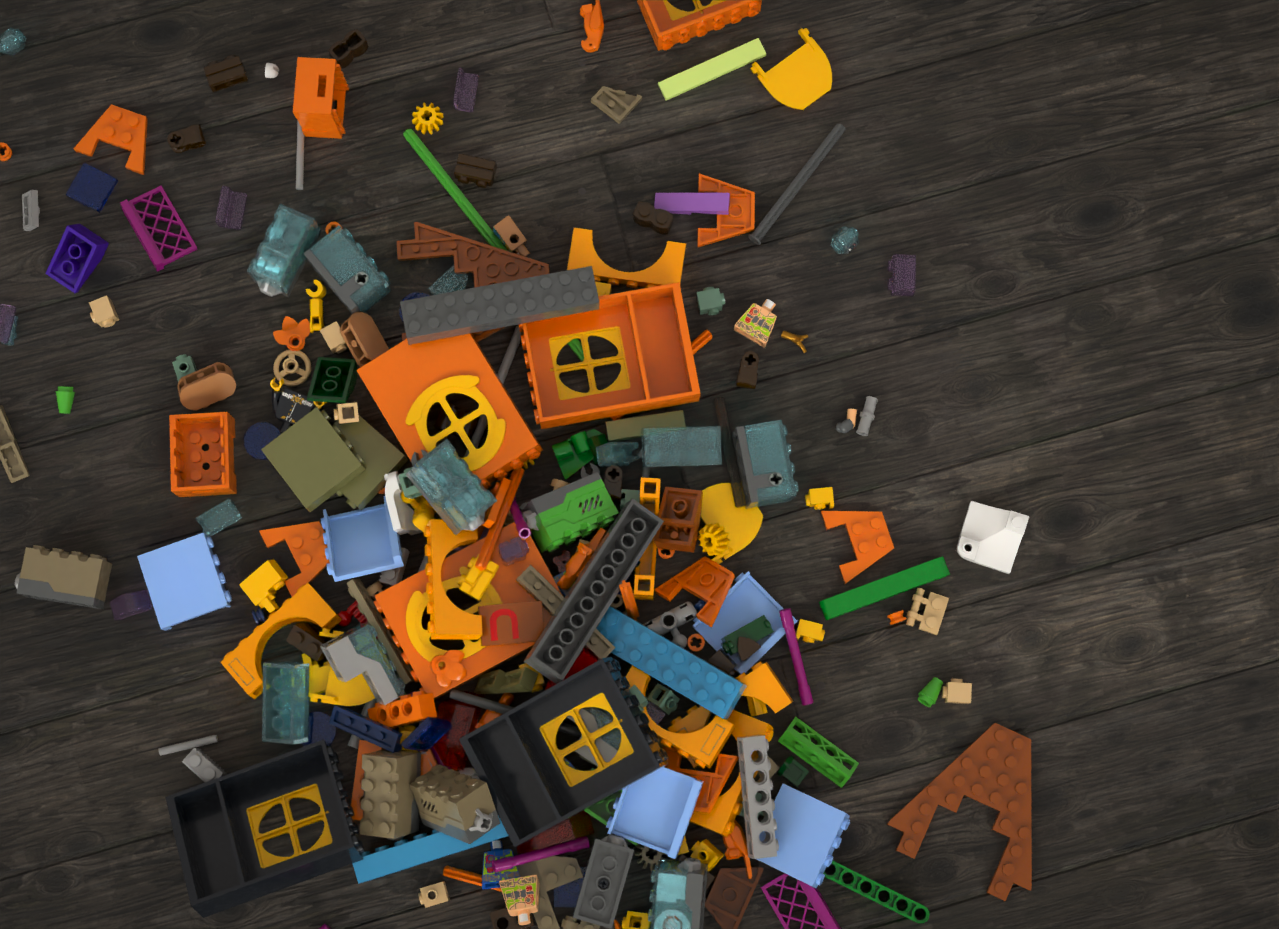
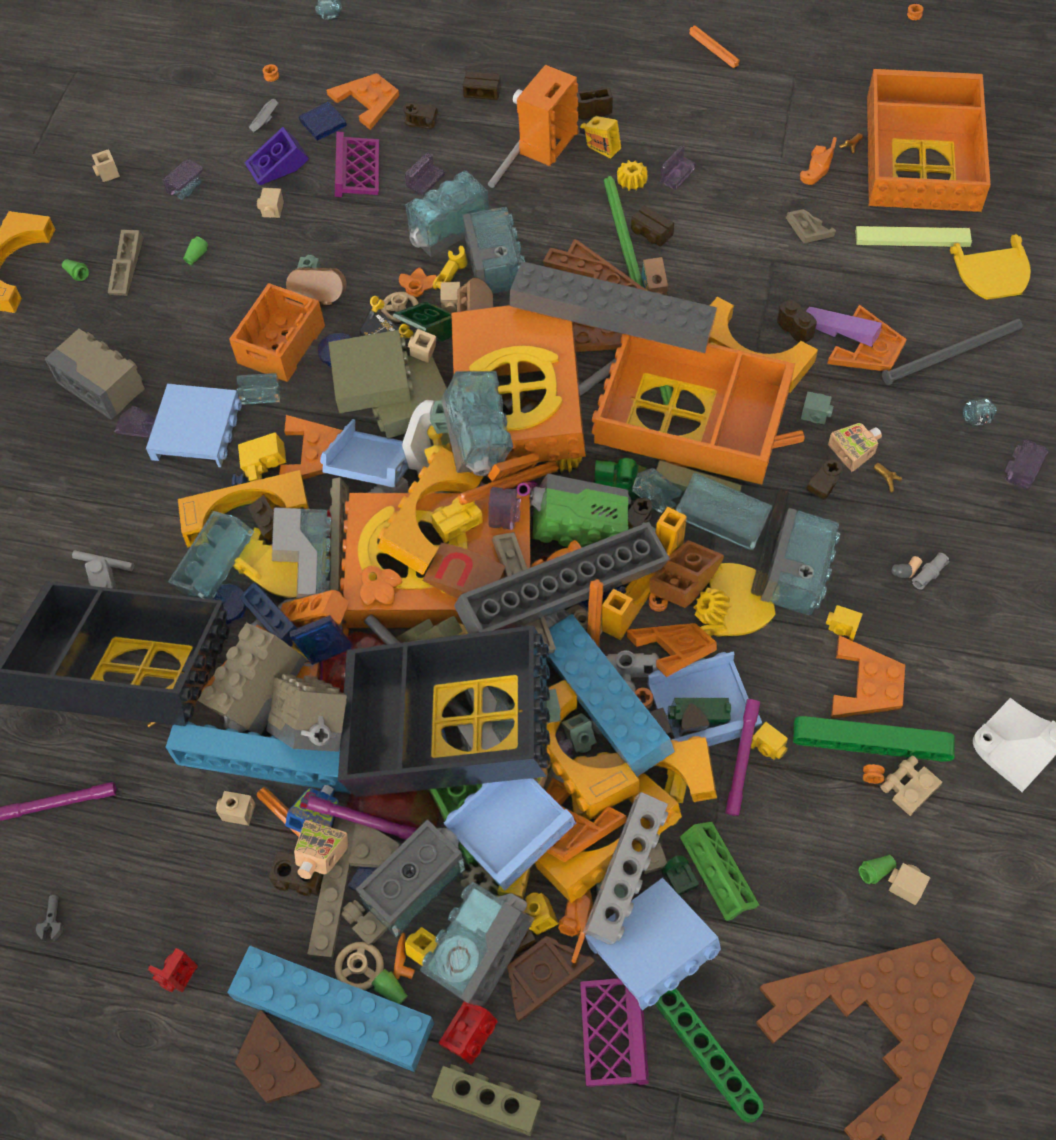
camera: 30 degrees right, 20 degrees down
none -> yellow torso [580,116,621,159]

